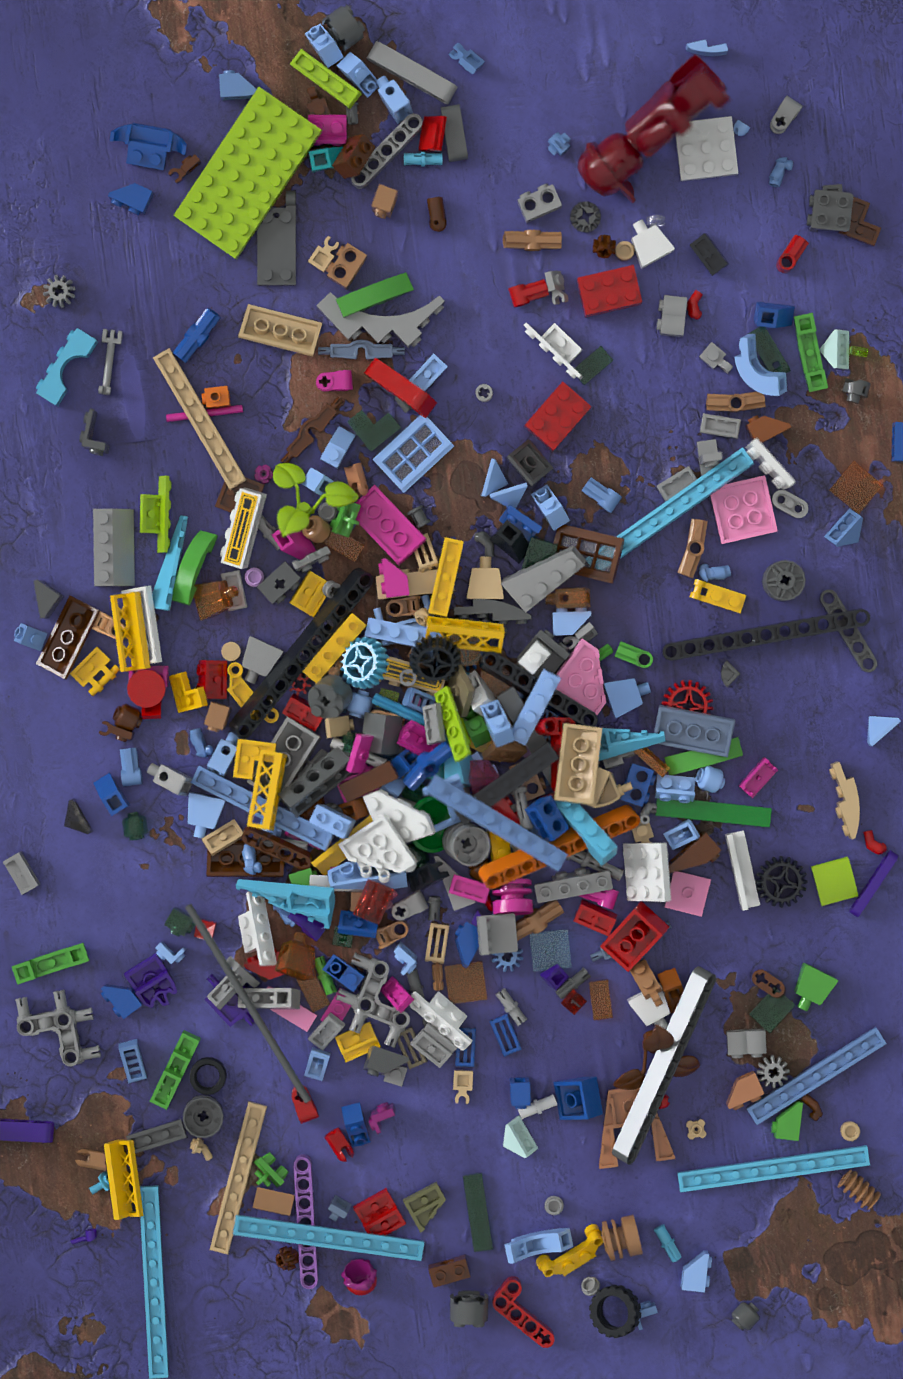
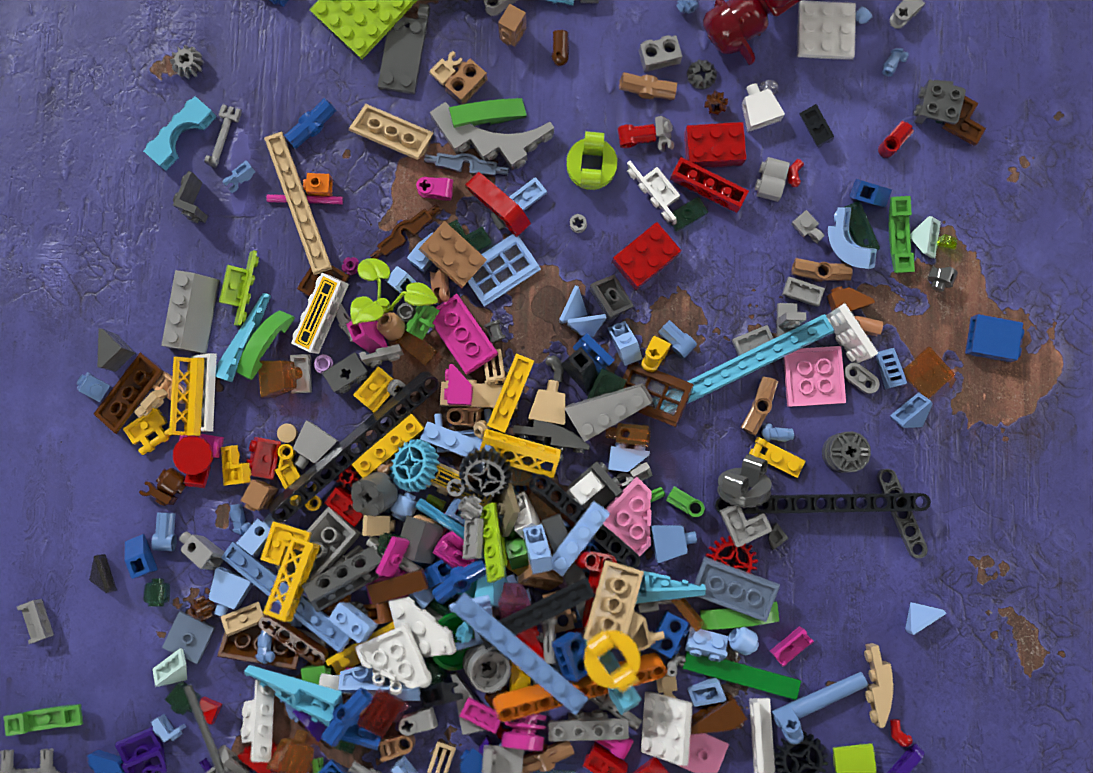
camera: 10 degrees right, 5 degrees down
dark grey pin [427,896,442,921] -> none
tan tile [615,241,635,261] -> none
none -> tan plate [134,388,168,418]
none -> light aqua slope [153,648,187,687]
none -> sand blue plate [162,611,216,664]
none -> reddish brown gear [190,595,215,622]
none -> medium blue plate [223,160,255,193]
none -> blue piece [321,687,373,747]
none -> medium nougat plate [418,221,487,289]
none -> medium azure plate [456,622,473,644]
none -> light grey gear [458,495,483,520]
none -> lime piece [566,131,617,190]
none -> yellow piece [584,629,640,693]
none -> yellow piece [641,335,671,372]
none -> red brick [670,157,749,213]
none -> dark grey piece [717,454,772,508]
none -> light grey plate [719,505,772,547]
none -> medium blue axle [771,672,868,744]
none -> nougat piece [854,316,883,337]
none -> medium blue slope [875,348,907,389]

